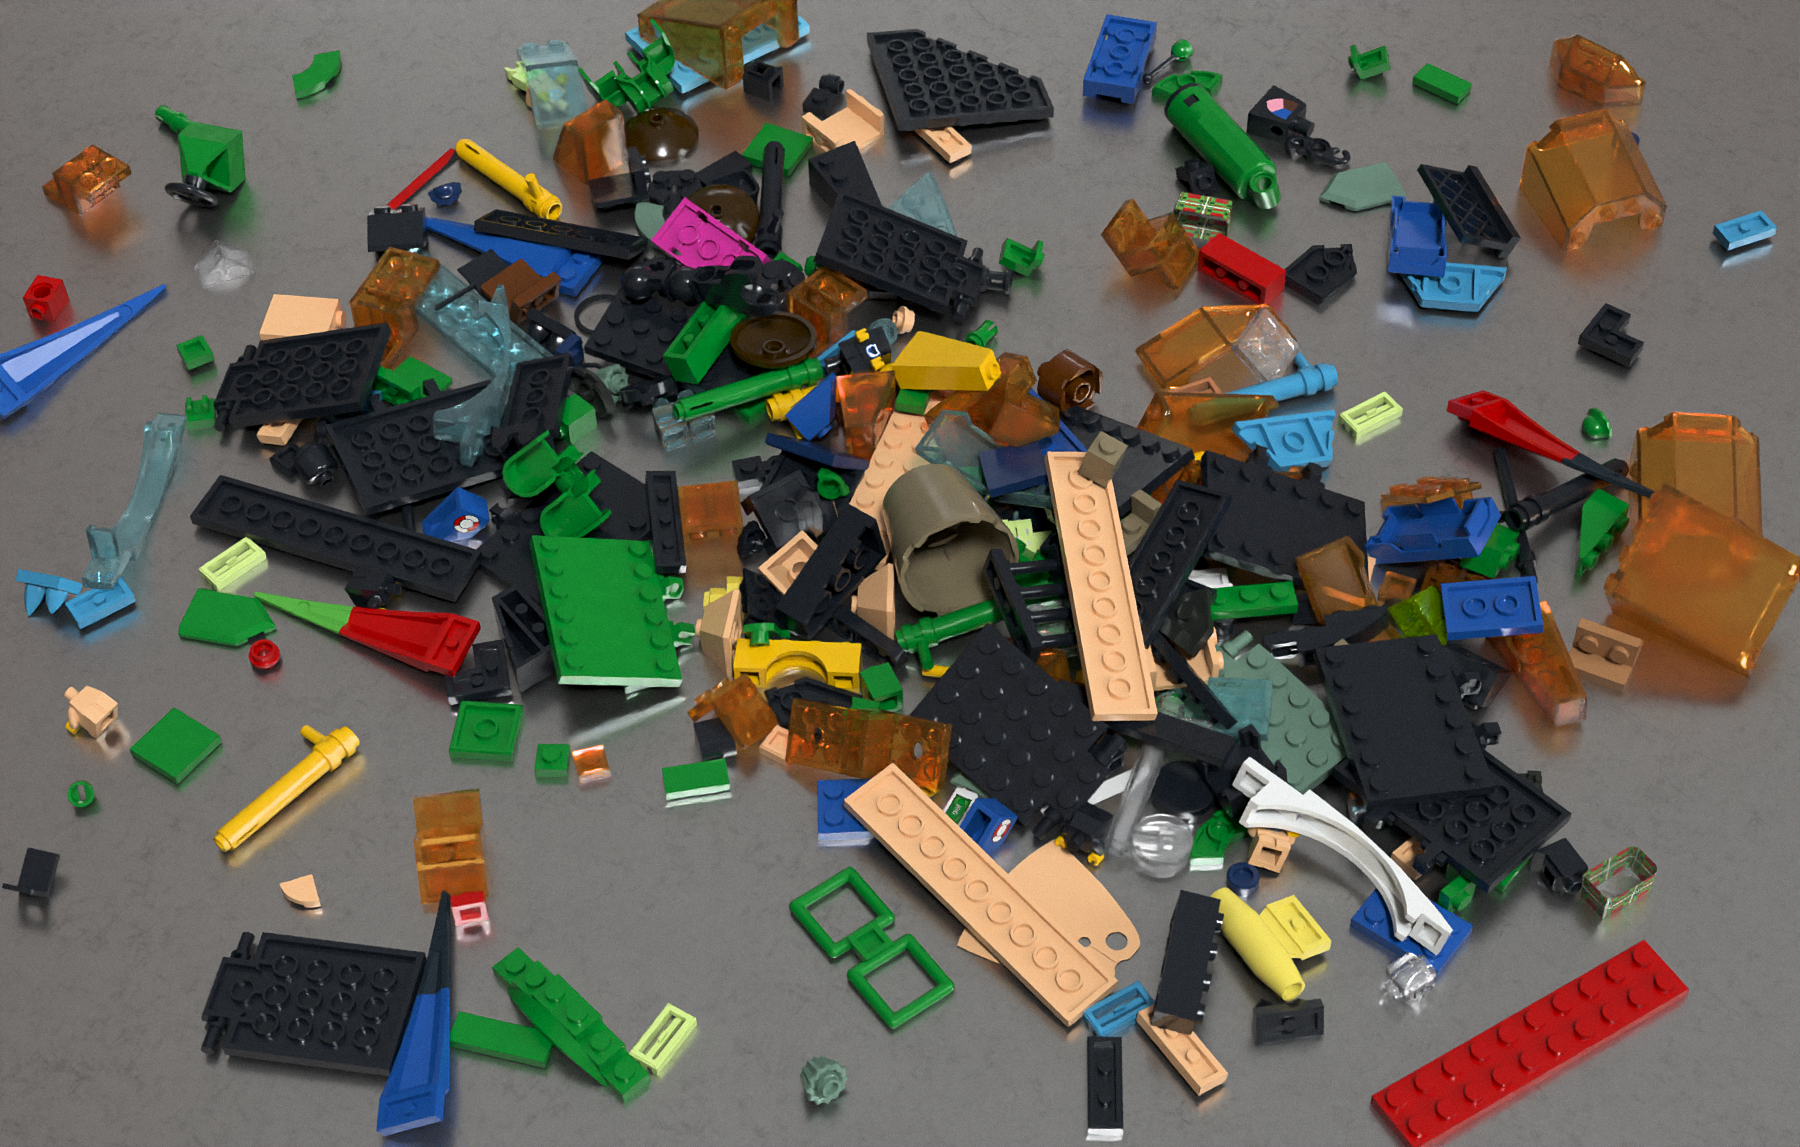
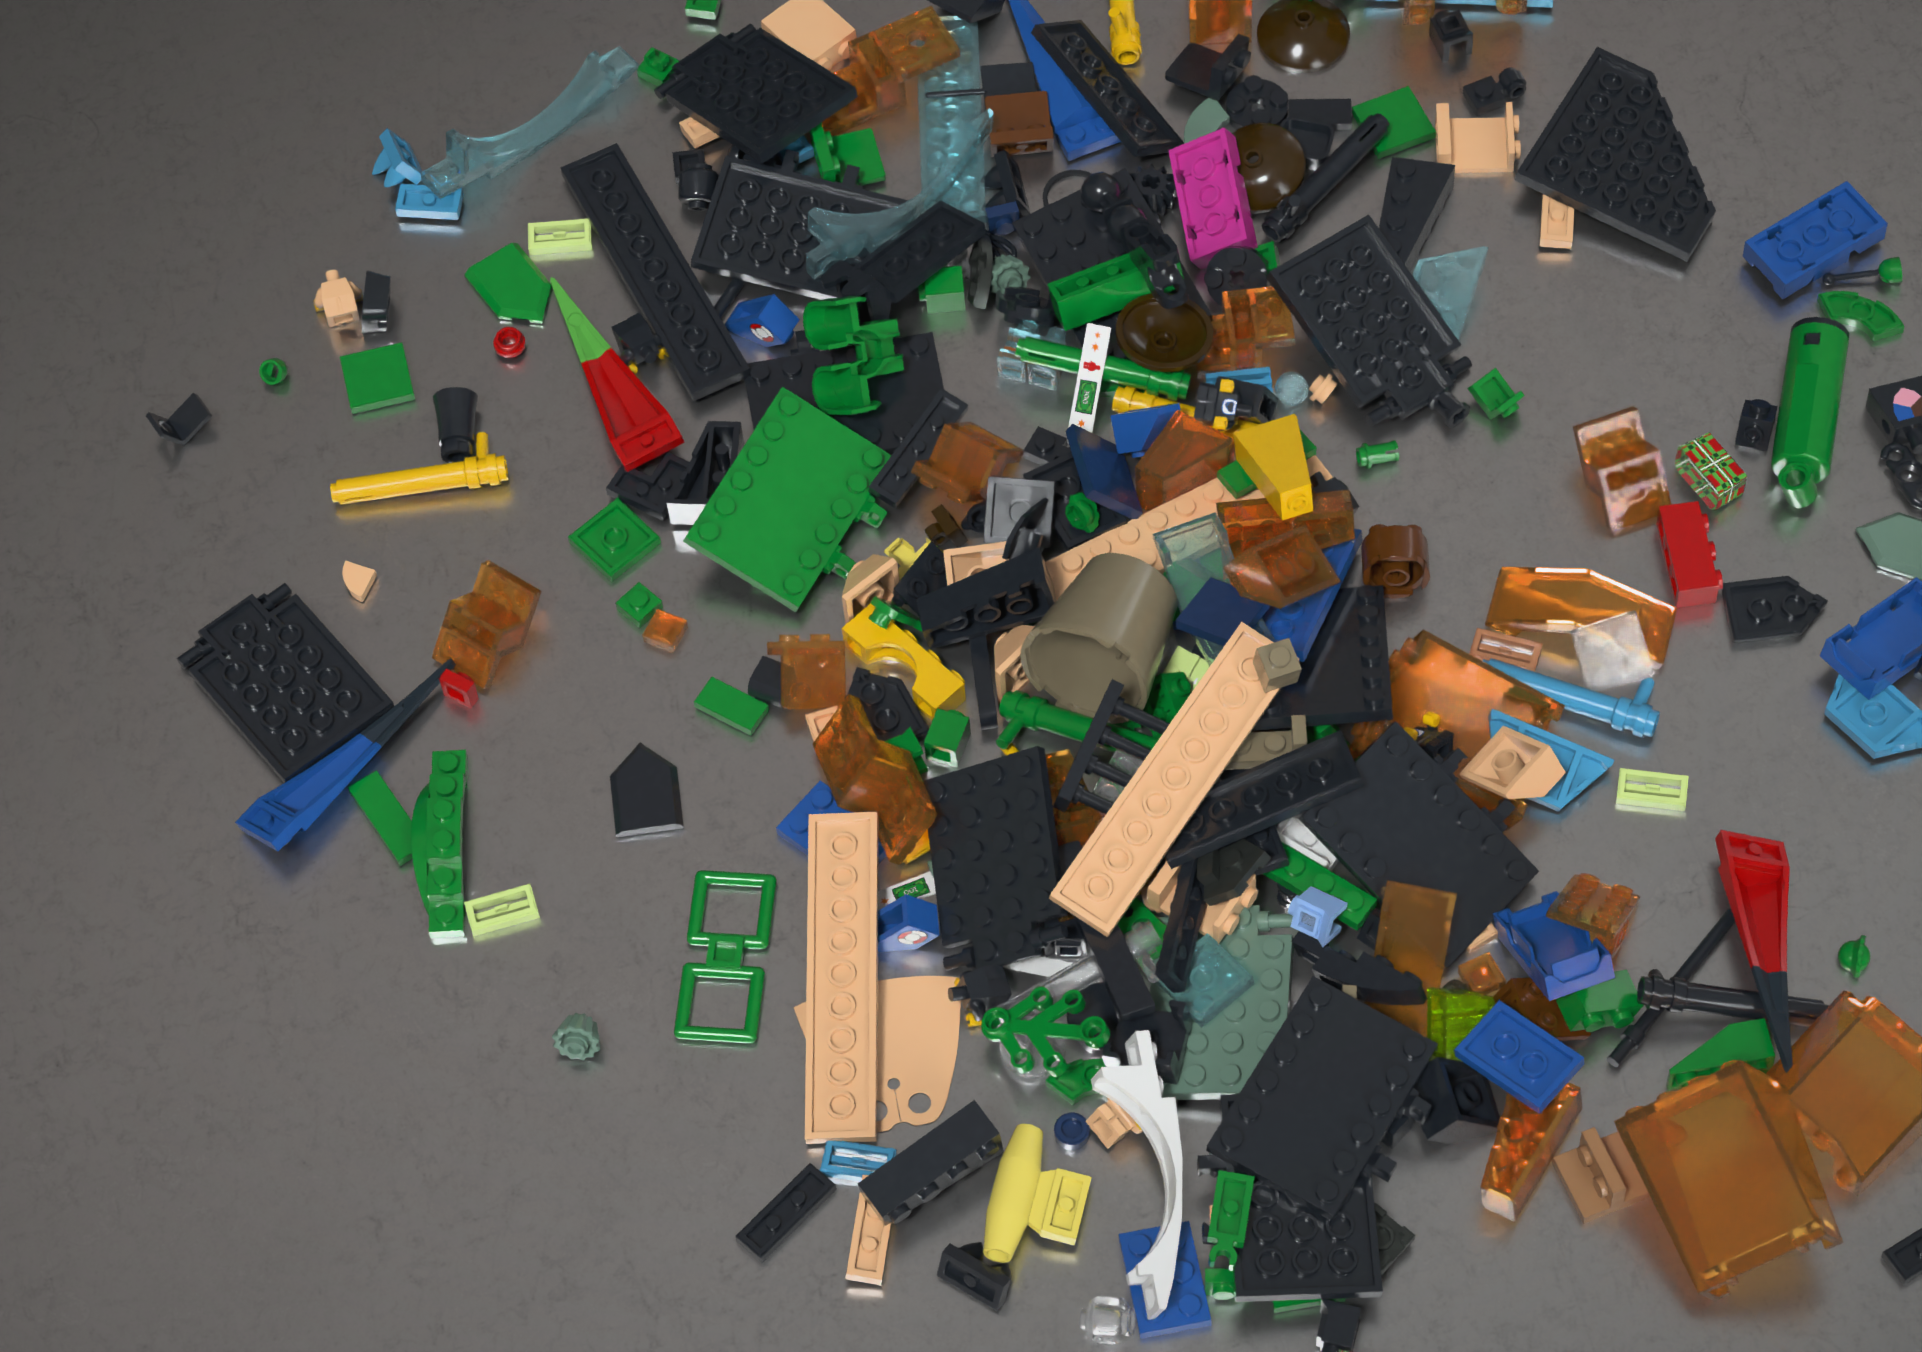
camera: 45 degrees right, 10 degrees up
none -> black piece [362,271,391,334]
none -> black plant [433,387,478,463]
none -> black tile [610,743,684,838]
none -> dark brown tile [924,504,968,548]
none -> green plant [981,987,1110,1077]
none -> white sticker [1066,323,1111,443]
none -> green plate [1207,1170,1255,1271]
none -> light blue window [1288,886,1348,948]
none -> light nougat slope [1459,725,1566,799]

